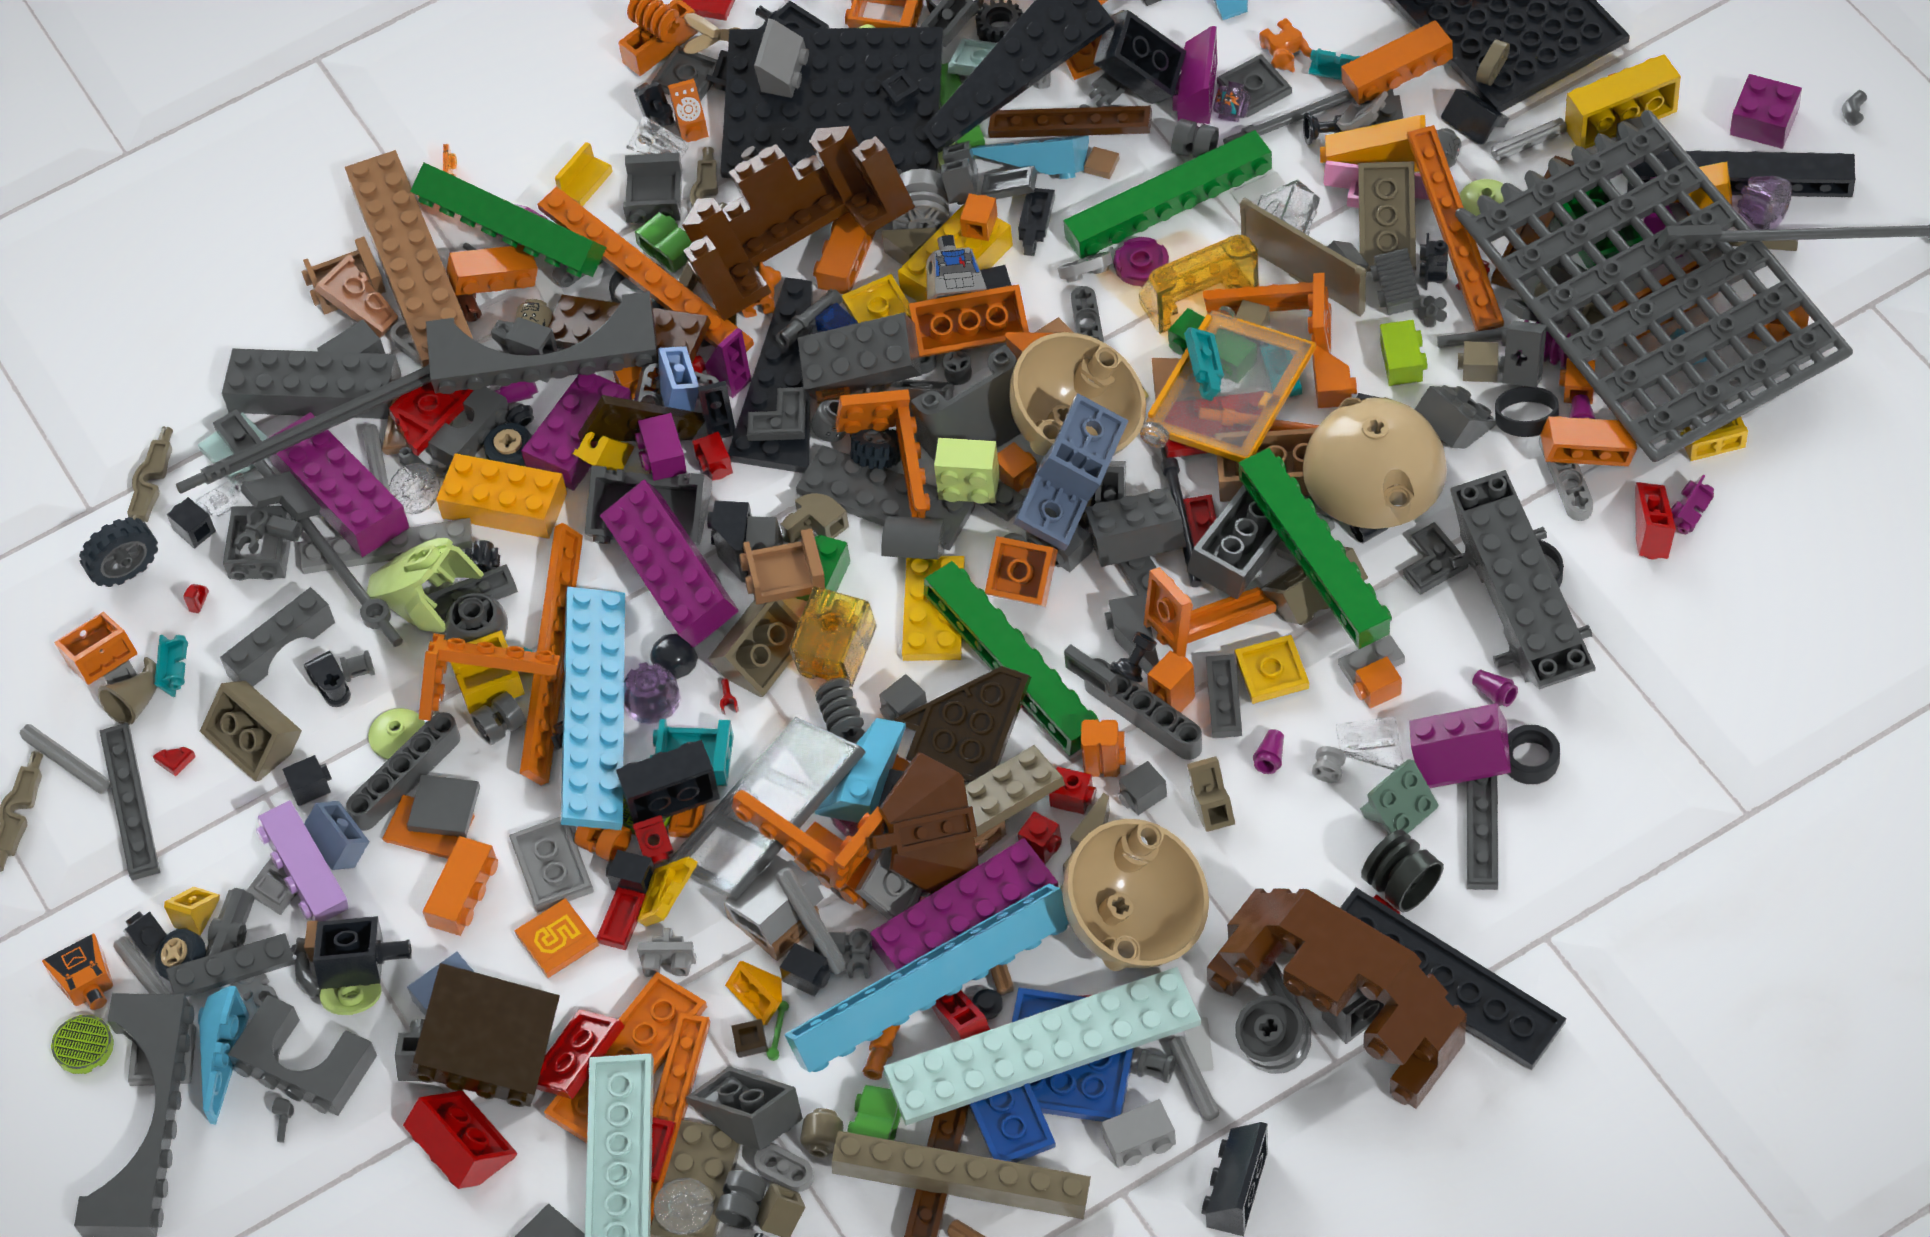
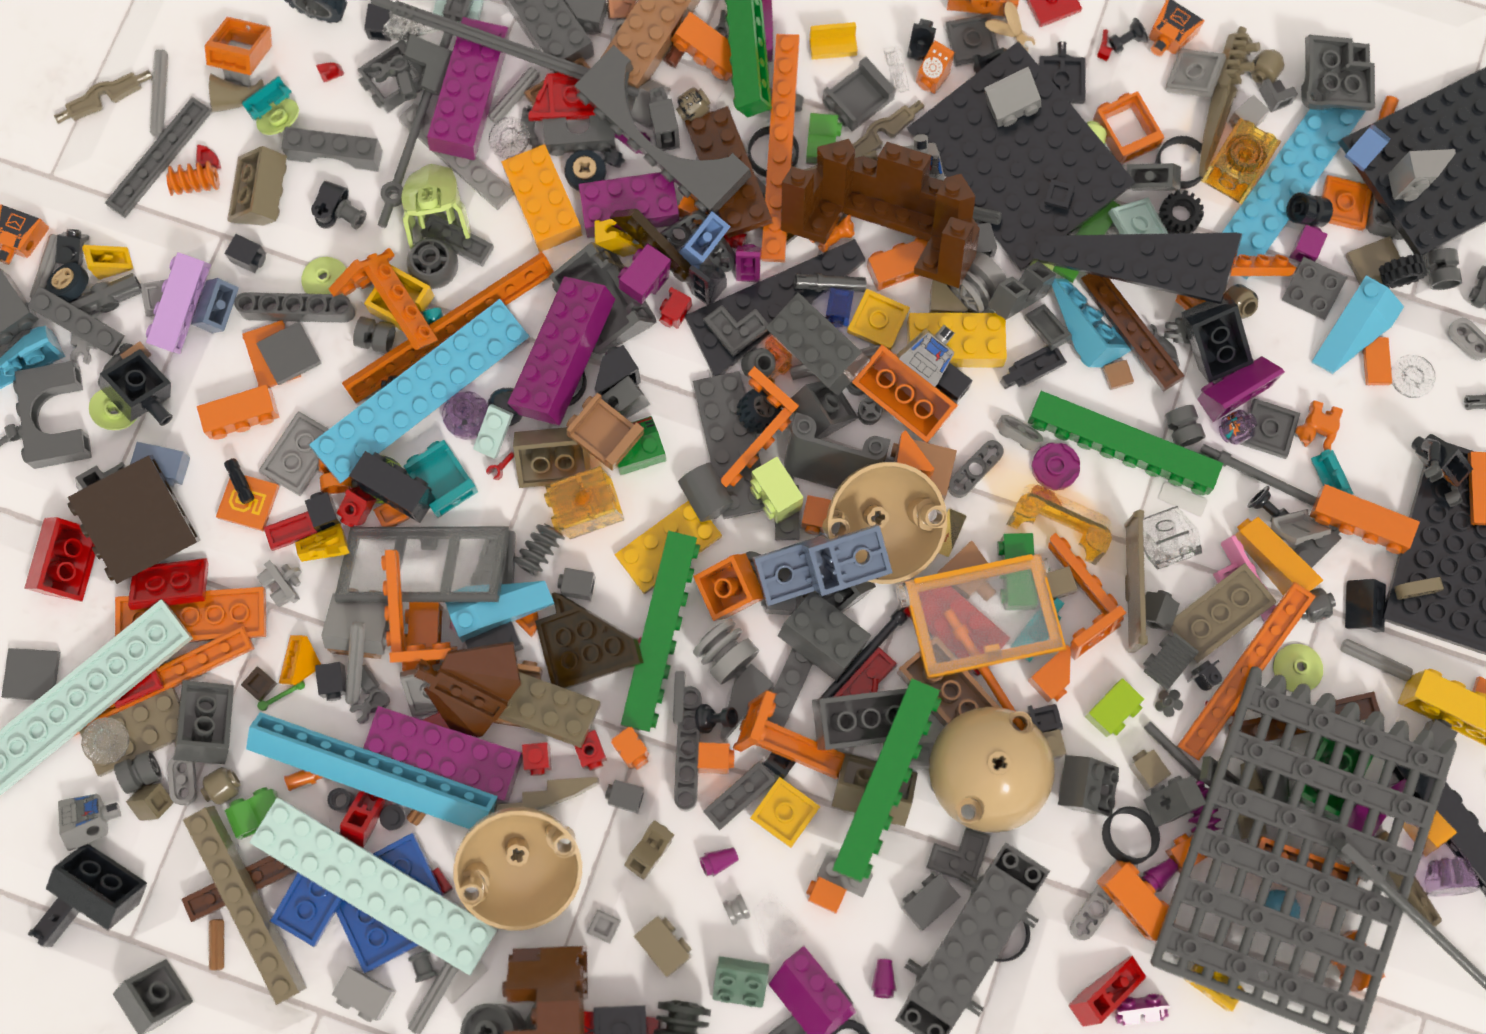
camera: 45 degrees right, 20 degrees up
black gear [465,540,501,573] -> none
dark tan brick [780,493,849,544] -> none
orange brick [960,193,998,241] -> none
teal hinge [1184,327,1224,401] -> none
none -> orange piece [166,161,220,196]
none -> black axle [224,458,254,504]
none -> yellowish green dish [256,99,299,135]
none -> black beam [327,788,355,813]
none -> light aqua plate [473,404,514,459]
none -> light grey tile [587,909,621,944]
none -> dark tan brick [633,916,692,977]
none -> light grey wheel [693,618,759,685]
none -> black plate [763,752,796,779]
none -> dark grey brick [901,873,961,931]

